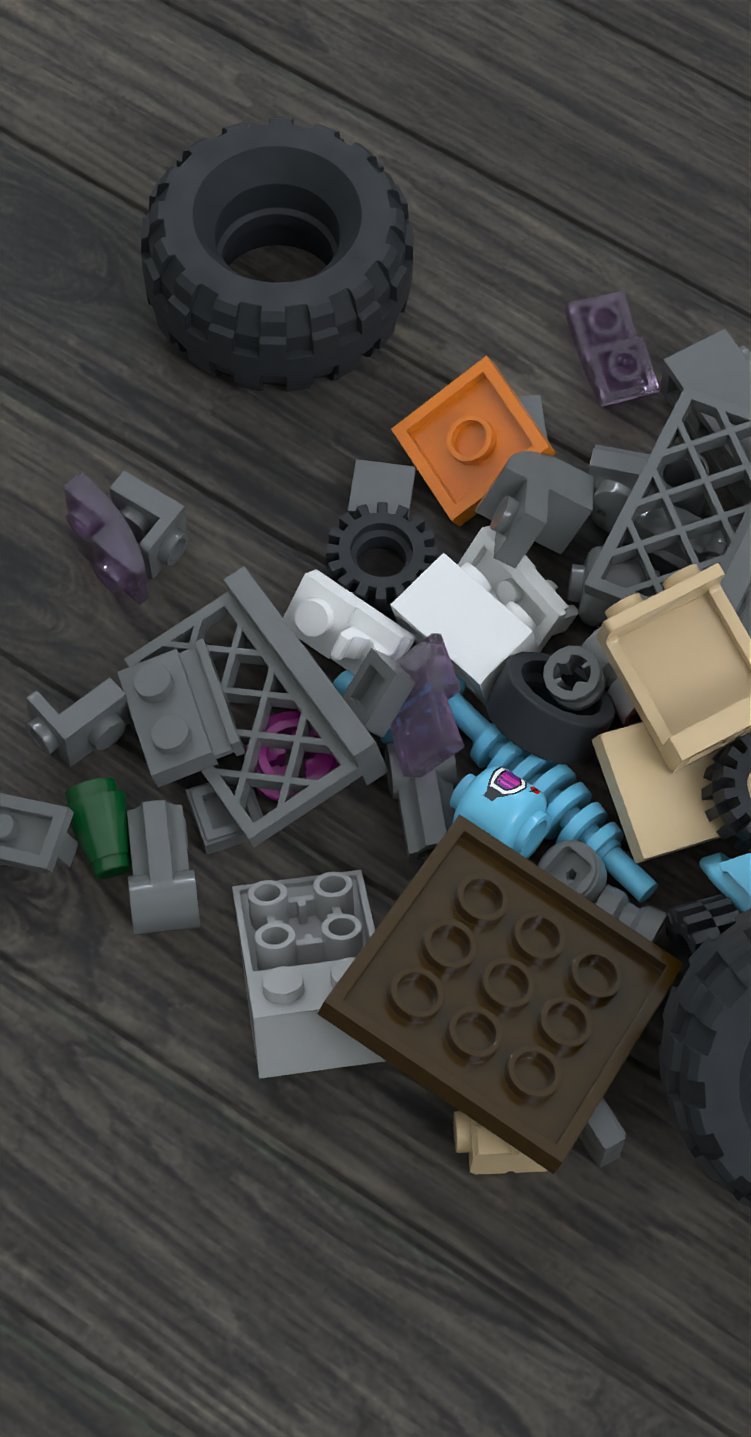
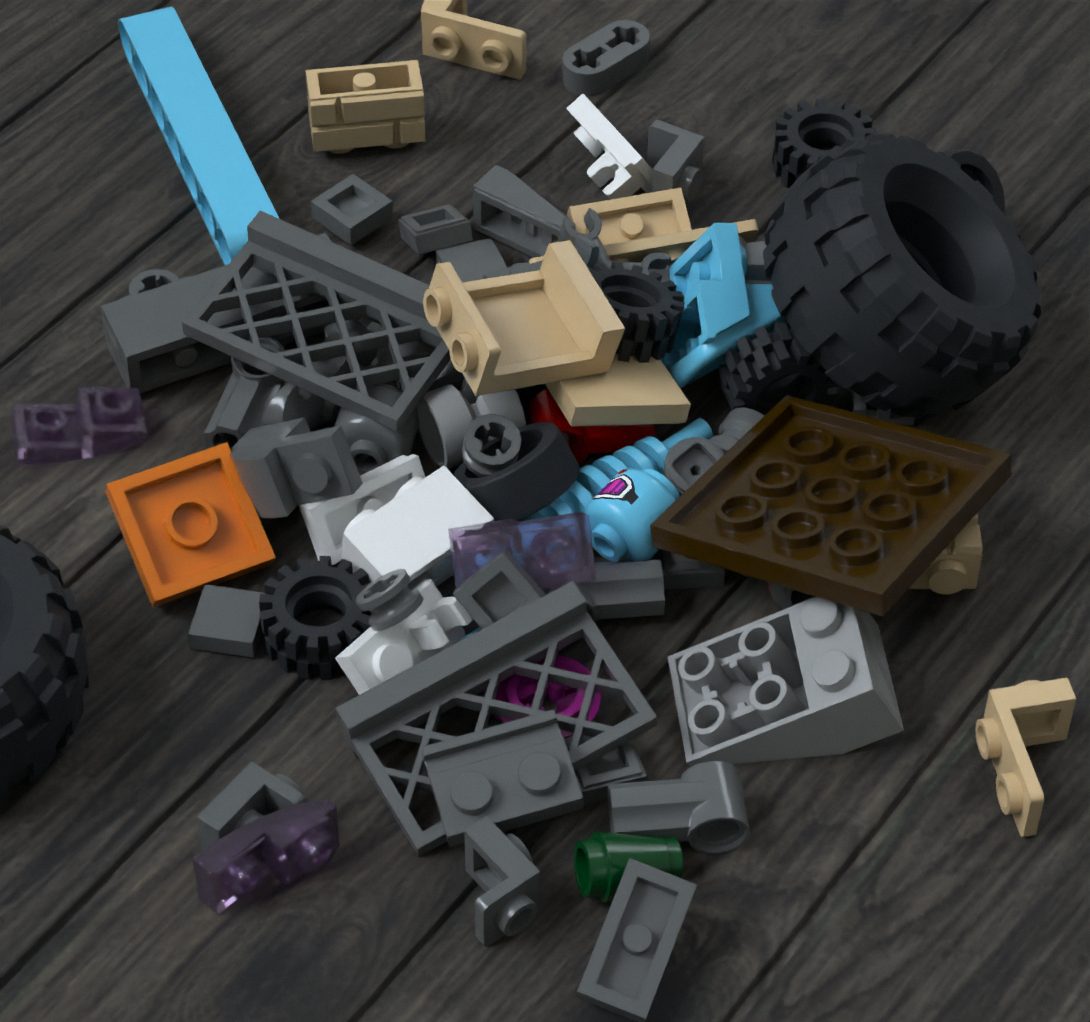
camera: 85 degrees left, 15 degrees down
none -> dark grey bush [355,569,424,631]
none -> tan bracket [976,677,1076,837]

